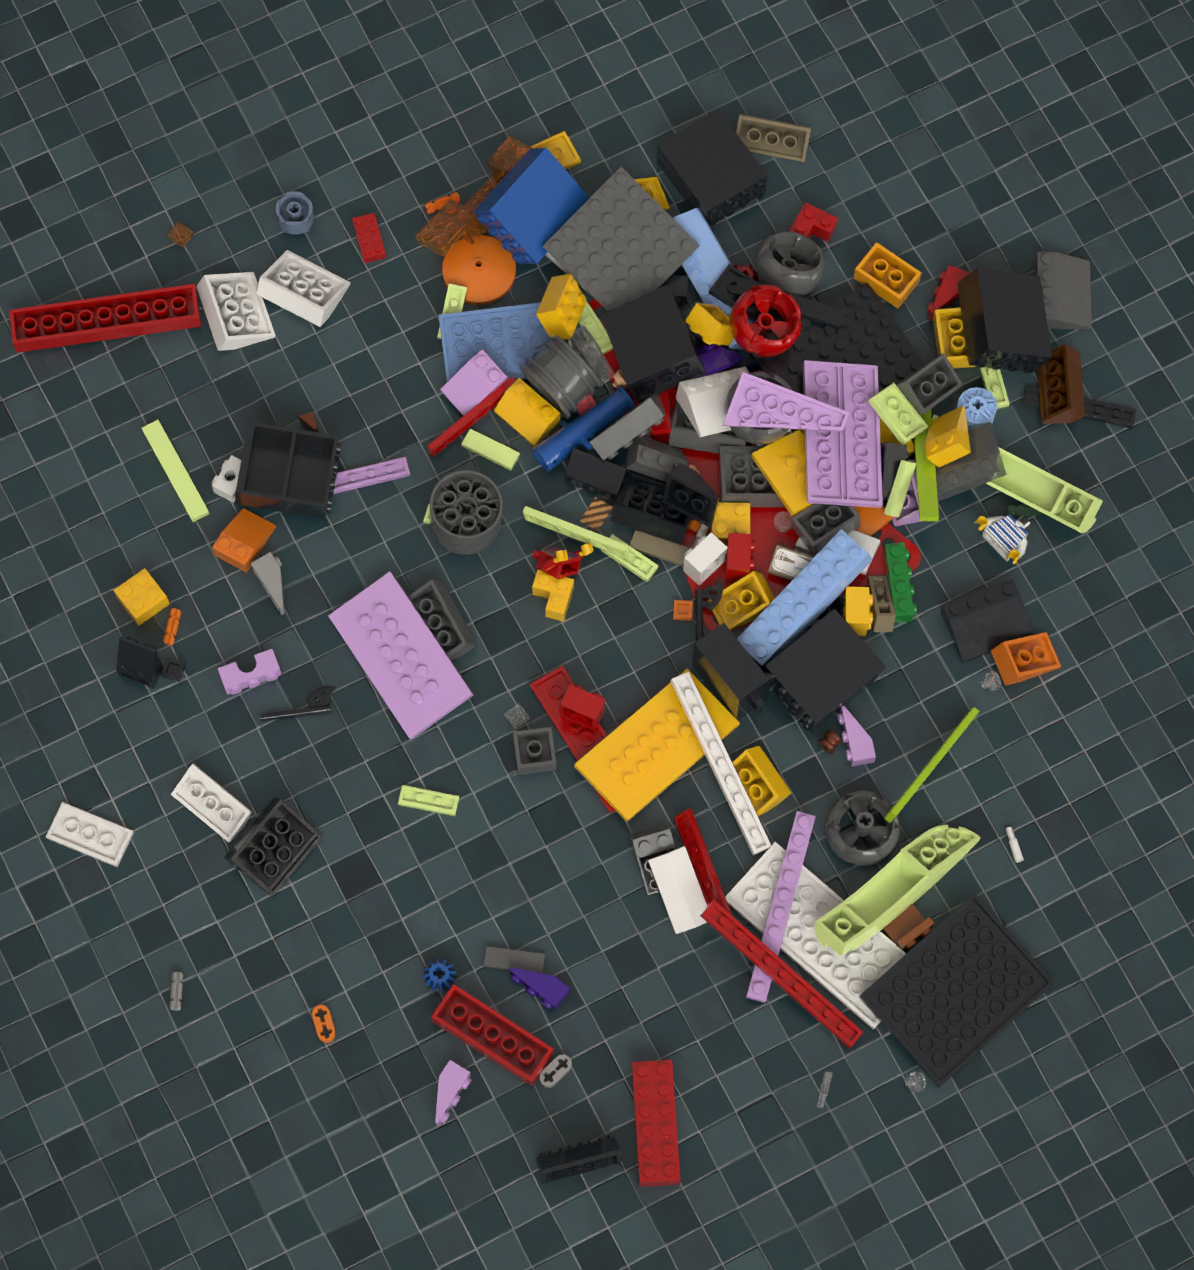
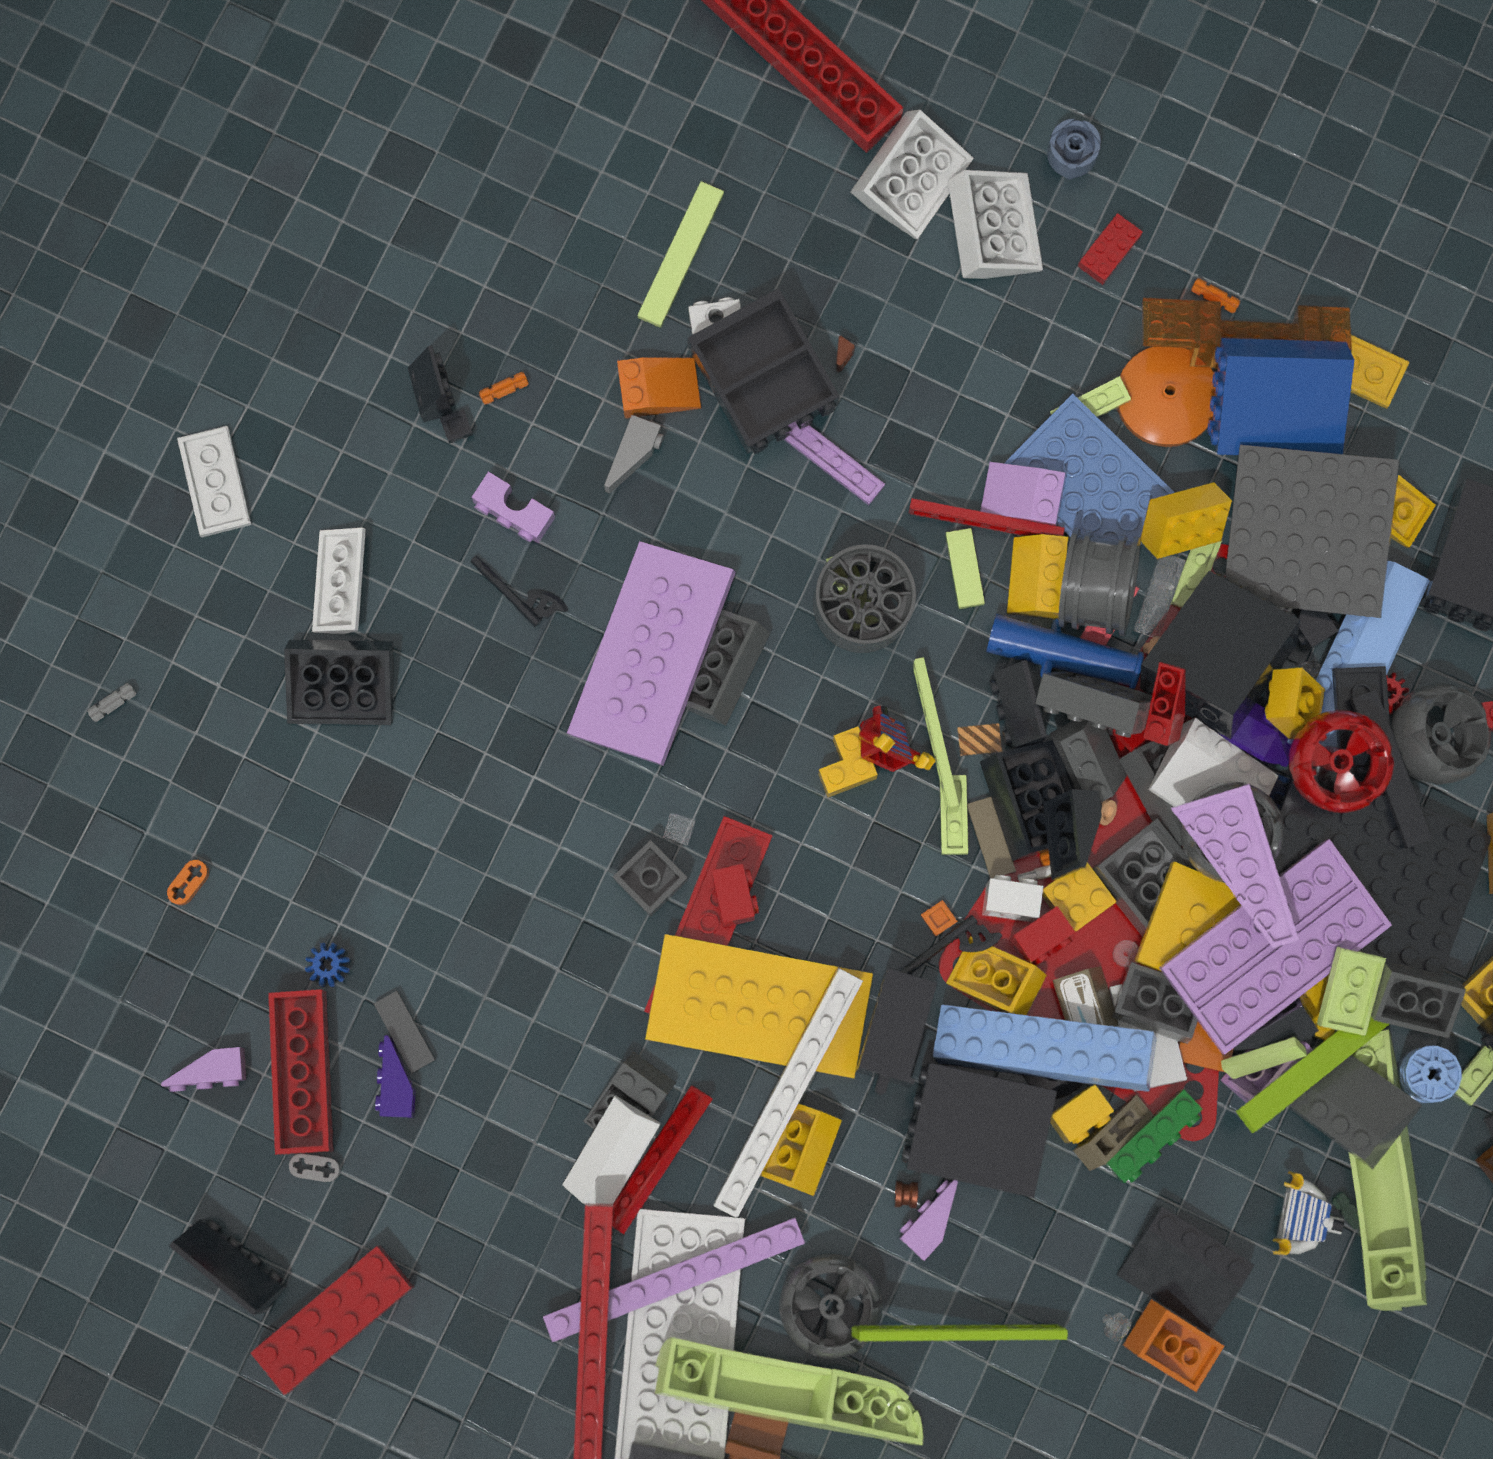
camera: 55 degrees right, 10 degrees up
yellow brick [114,568,170,626] -> none
clear orange plate [167,222,194,248] -> none
yellowish green tile [398,785,460,816] -> none
yellow slope [925,406,971,468] -> none
none -> red slope [1143,662,1186,746]

